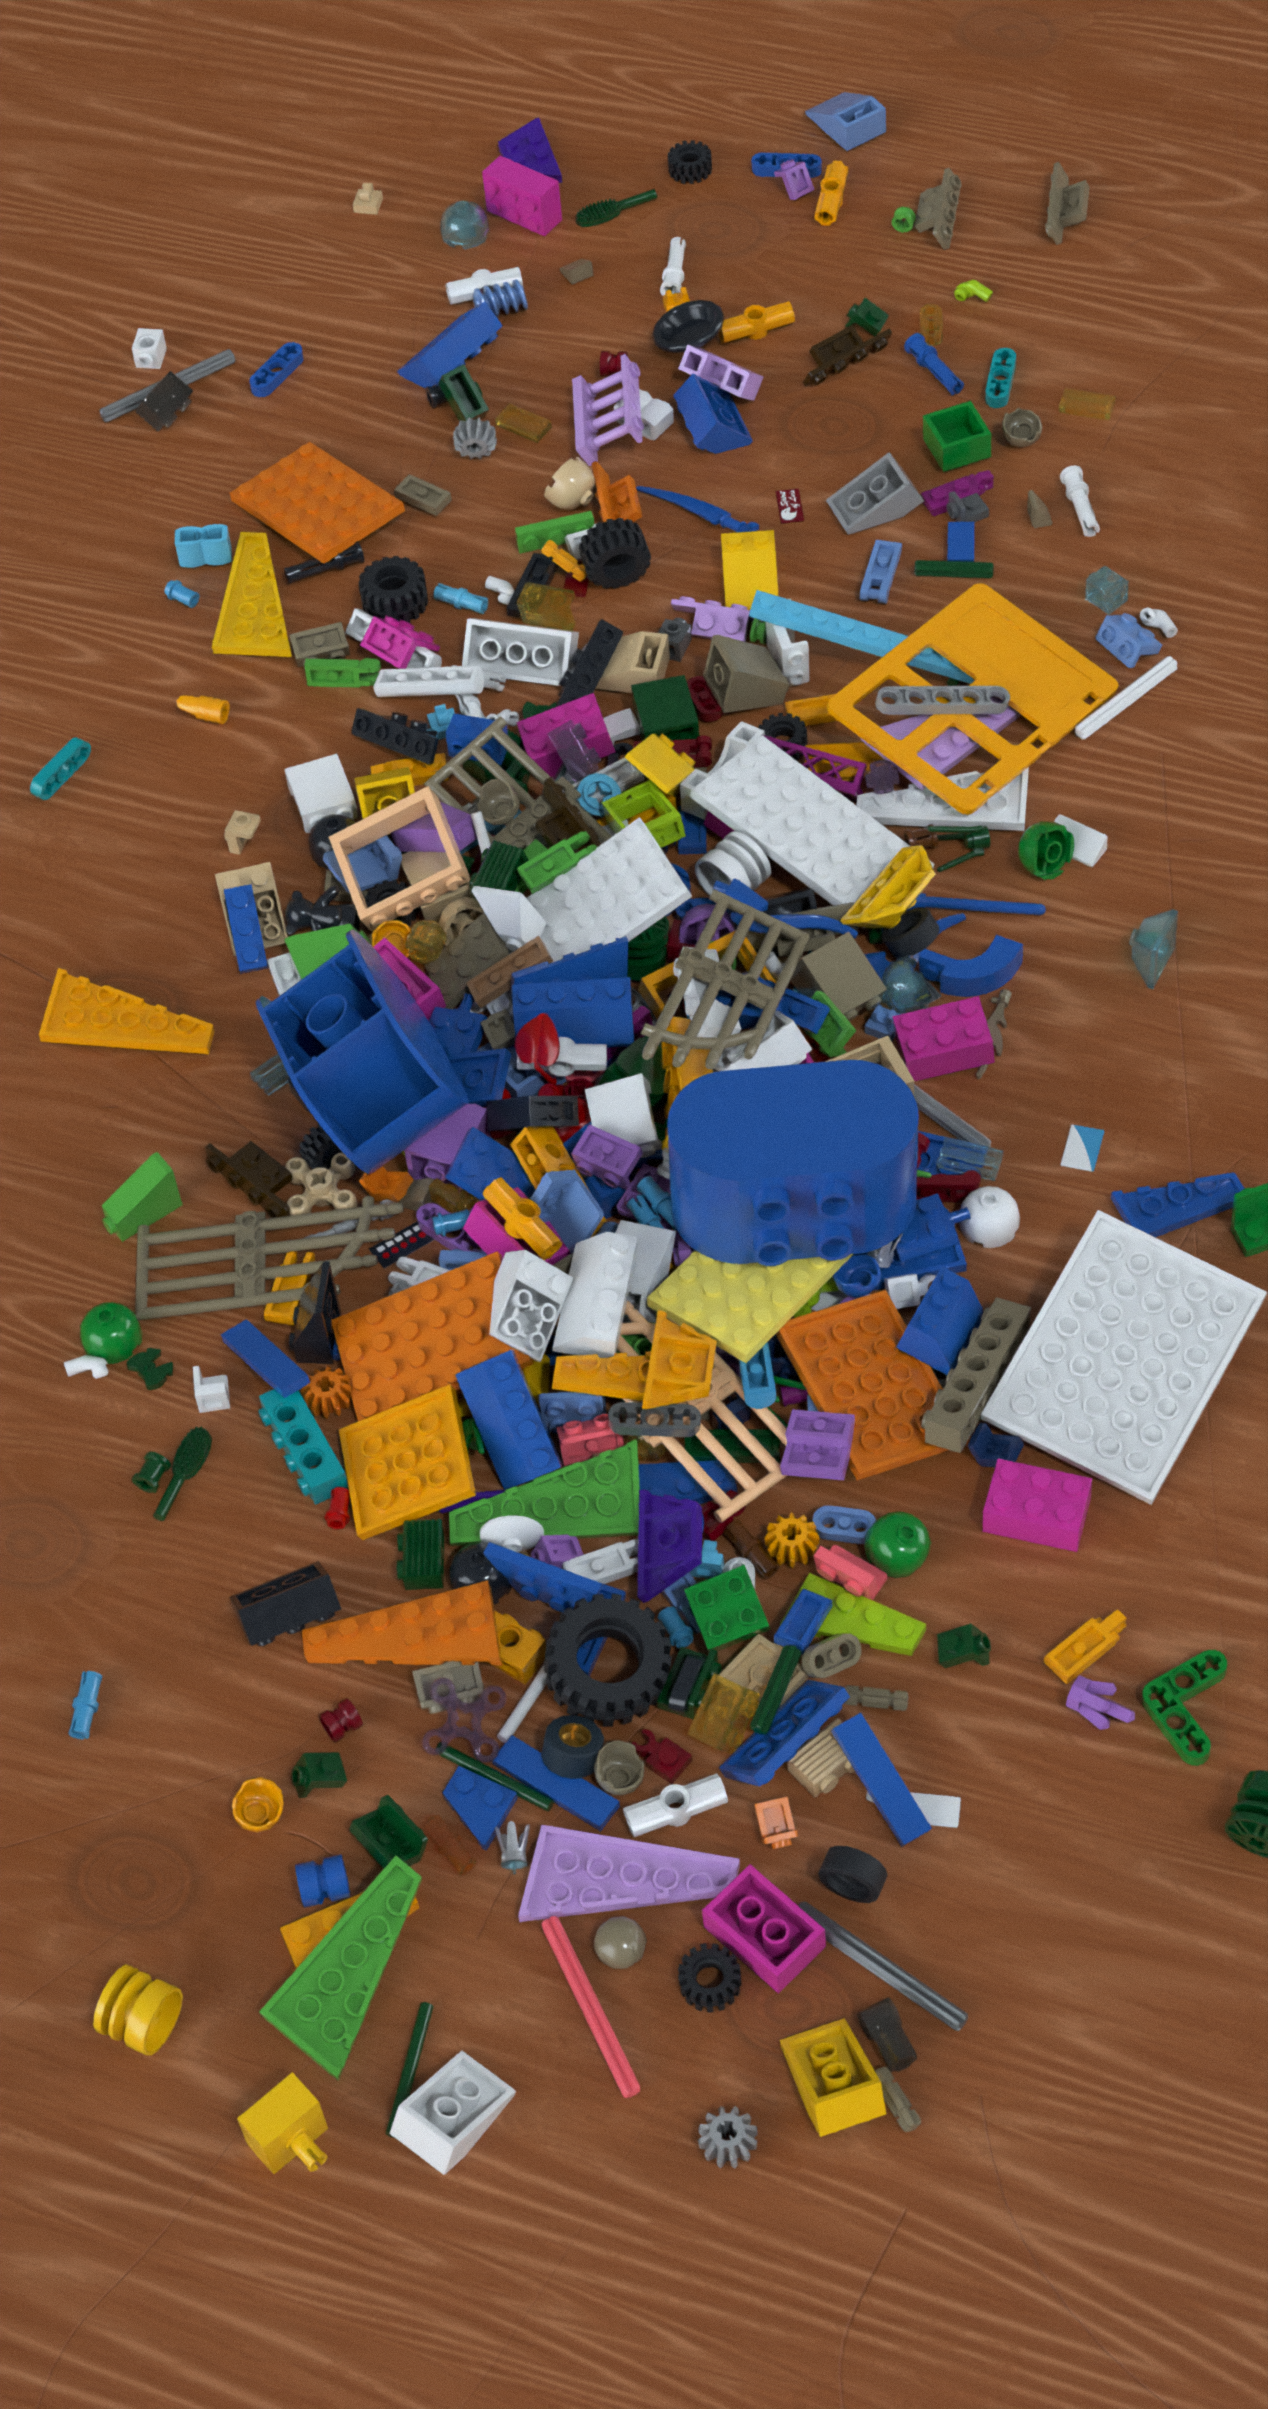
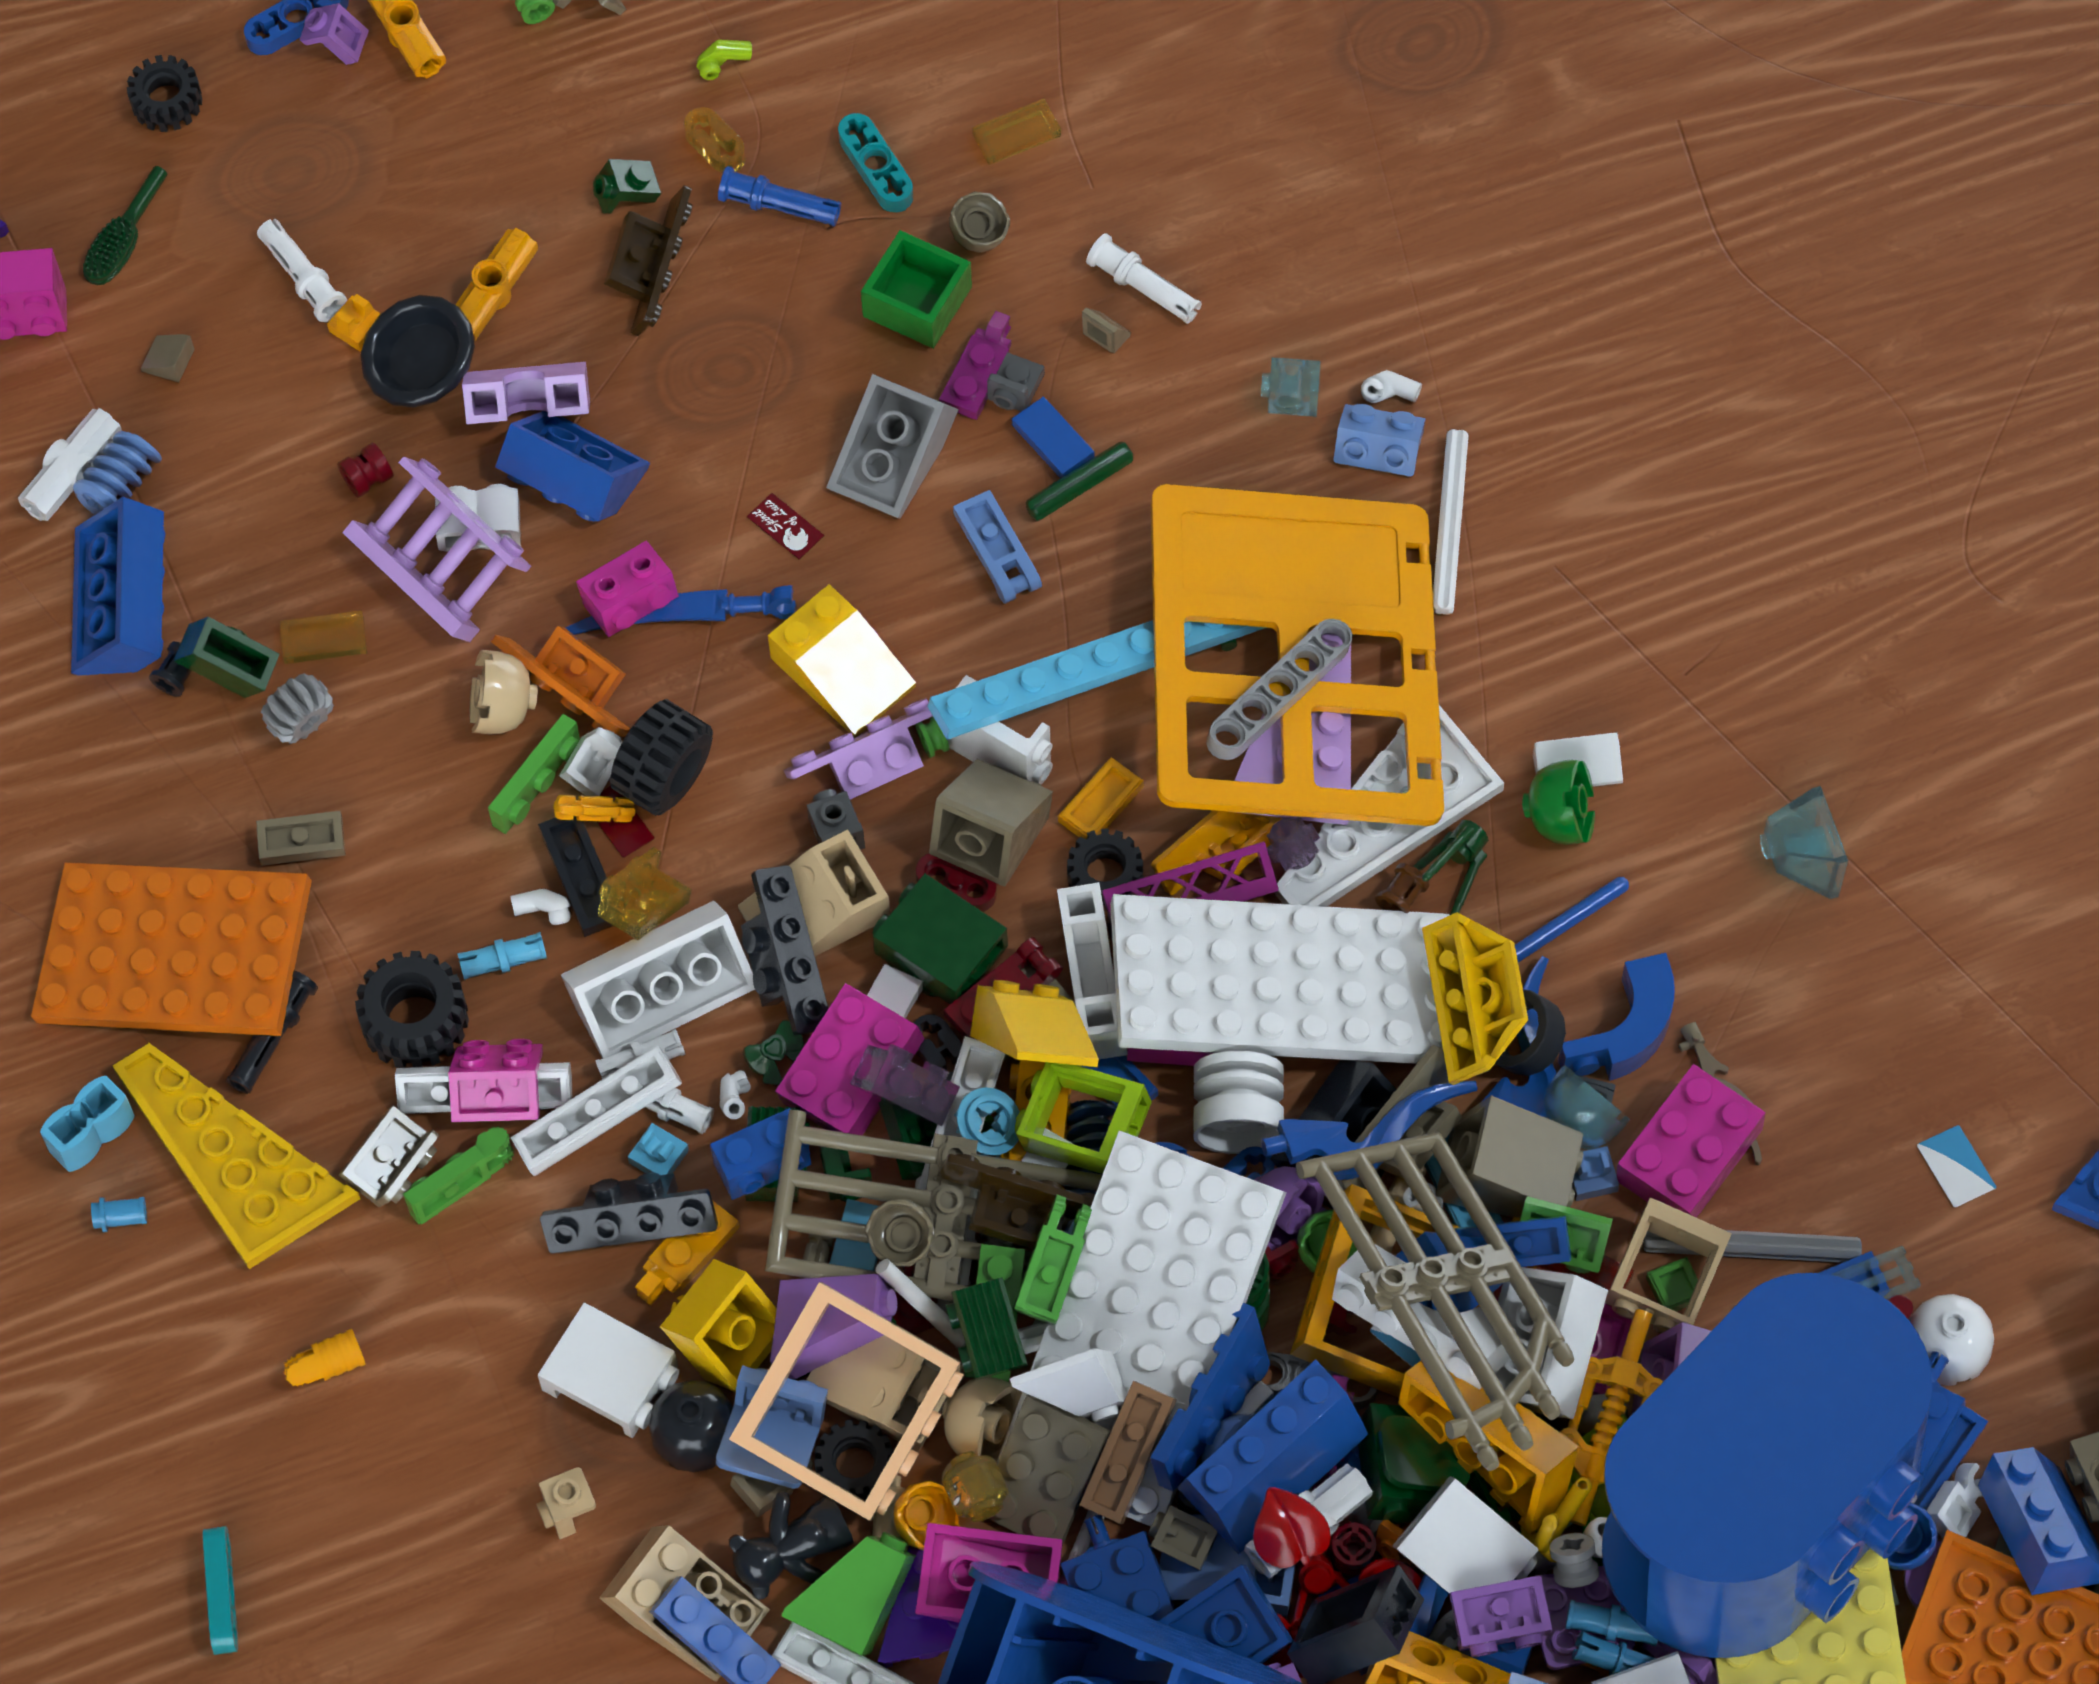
camera: 45 degrees left, 10 degrees up
none -> dark pink brick [576,540,679,637]

